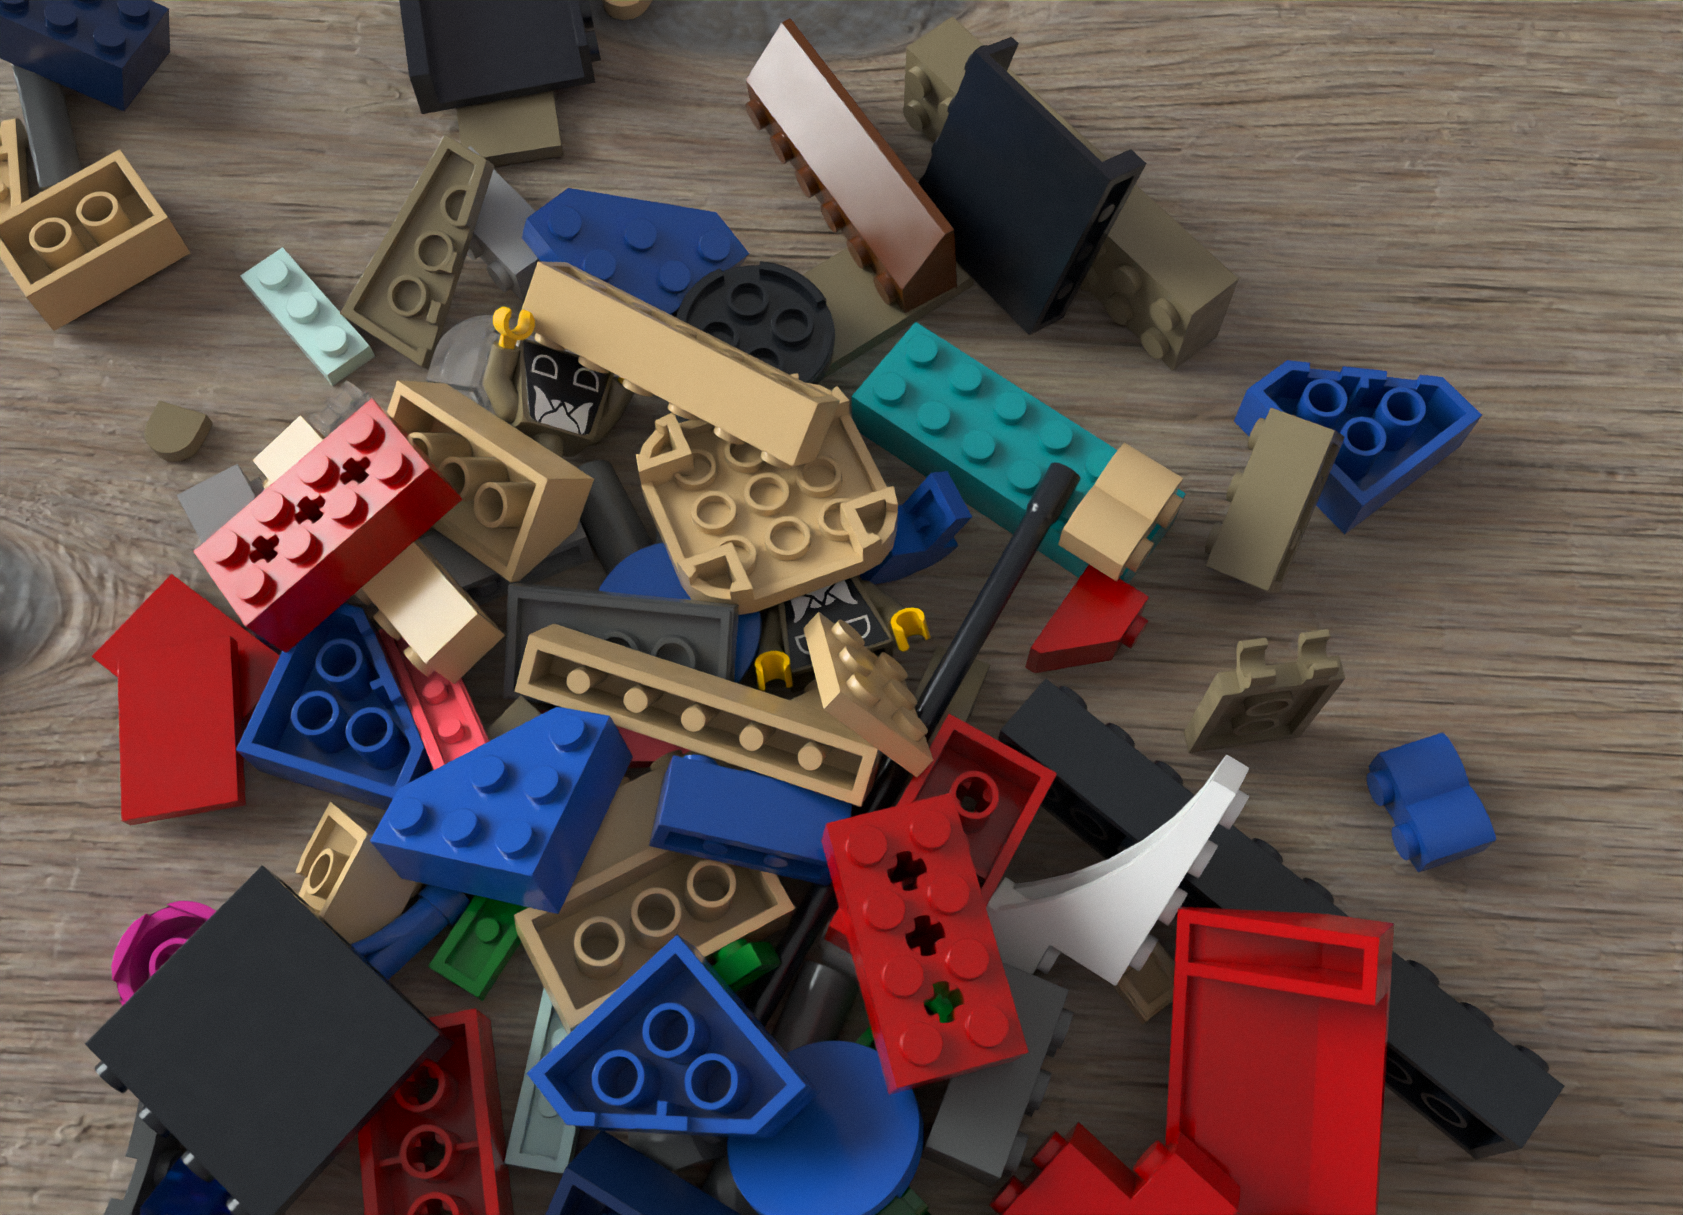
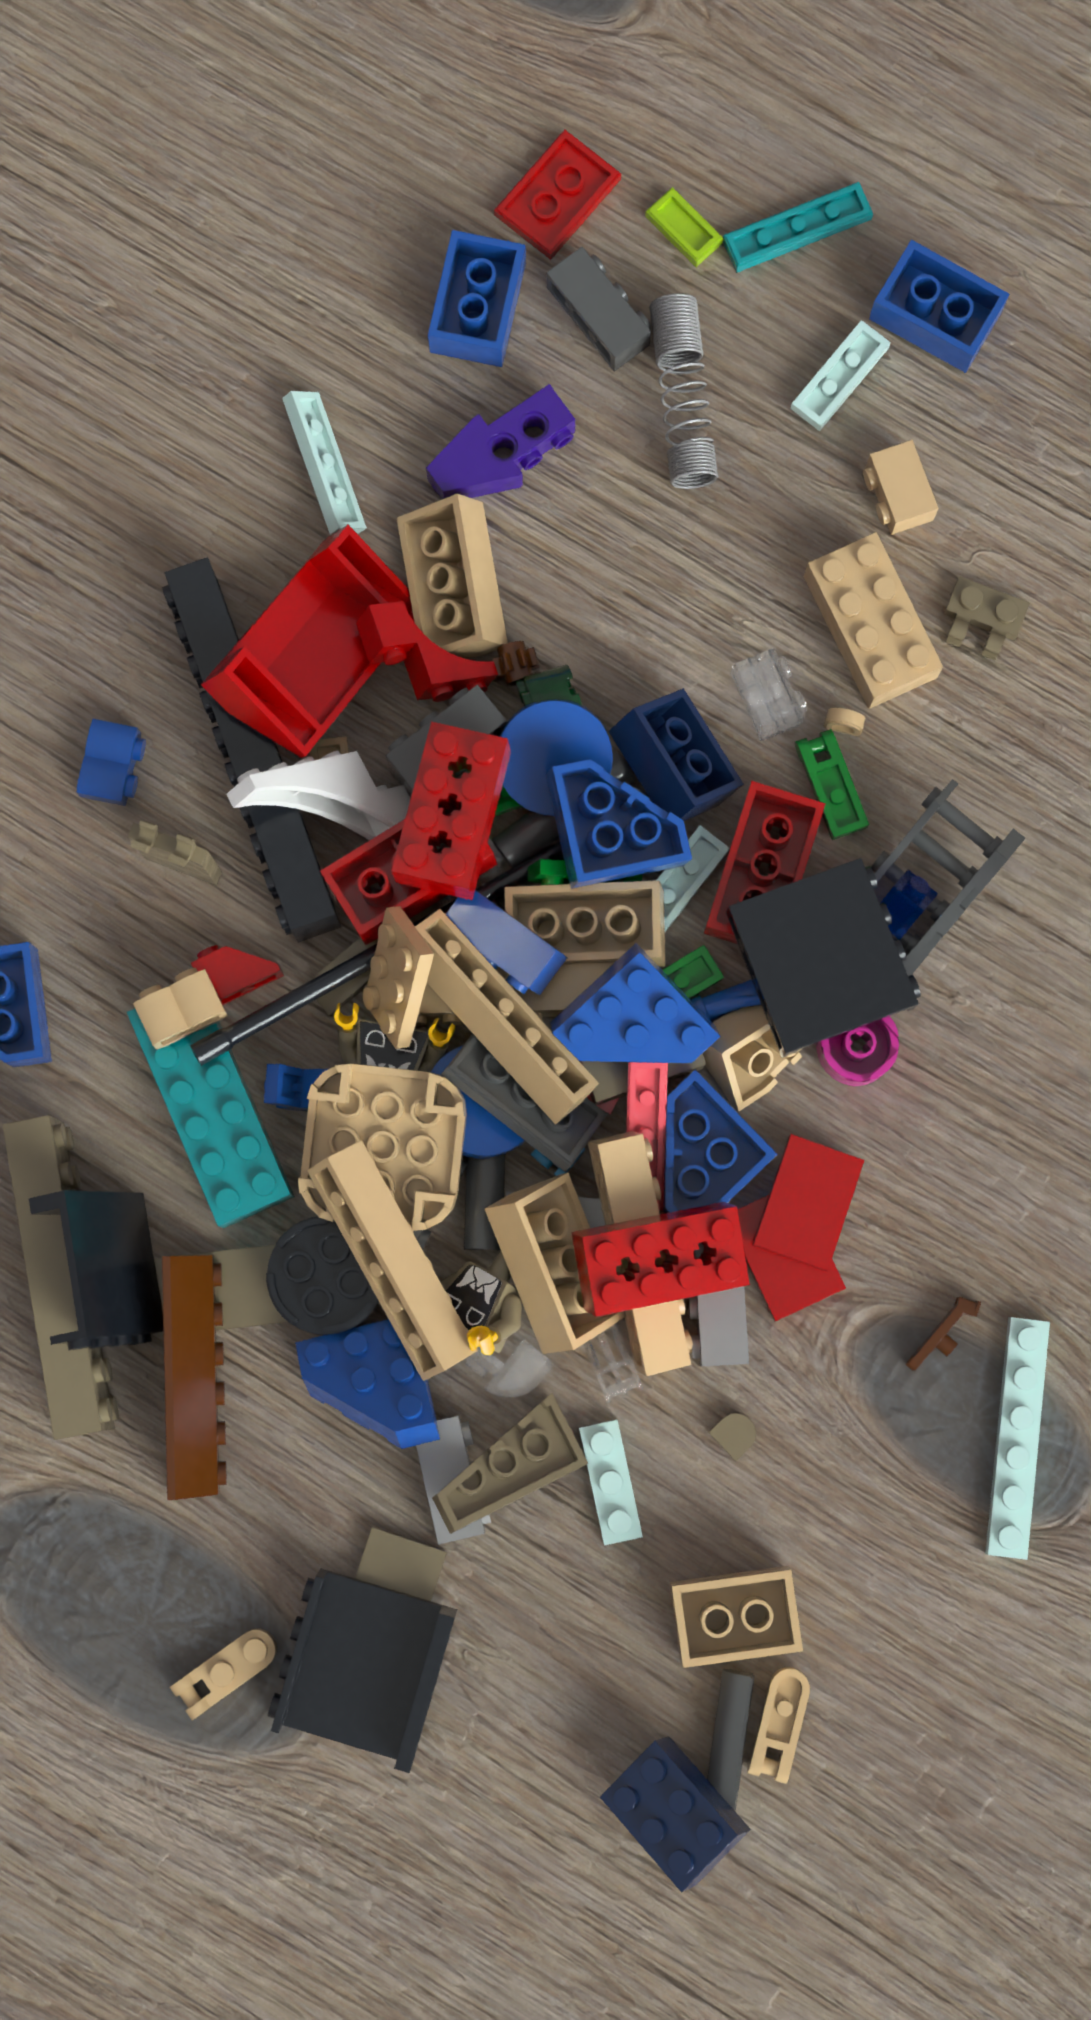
camera: 150 degrees left, 15 degrees up
dark tan brick [1205,407,1345,593] -> none

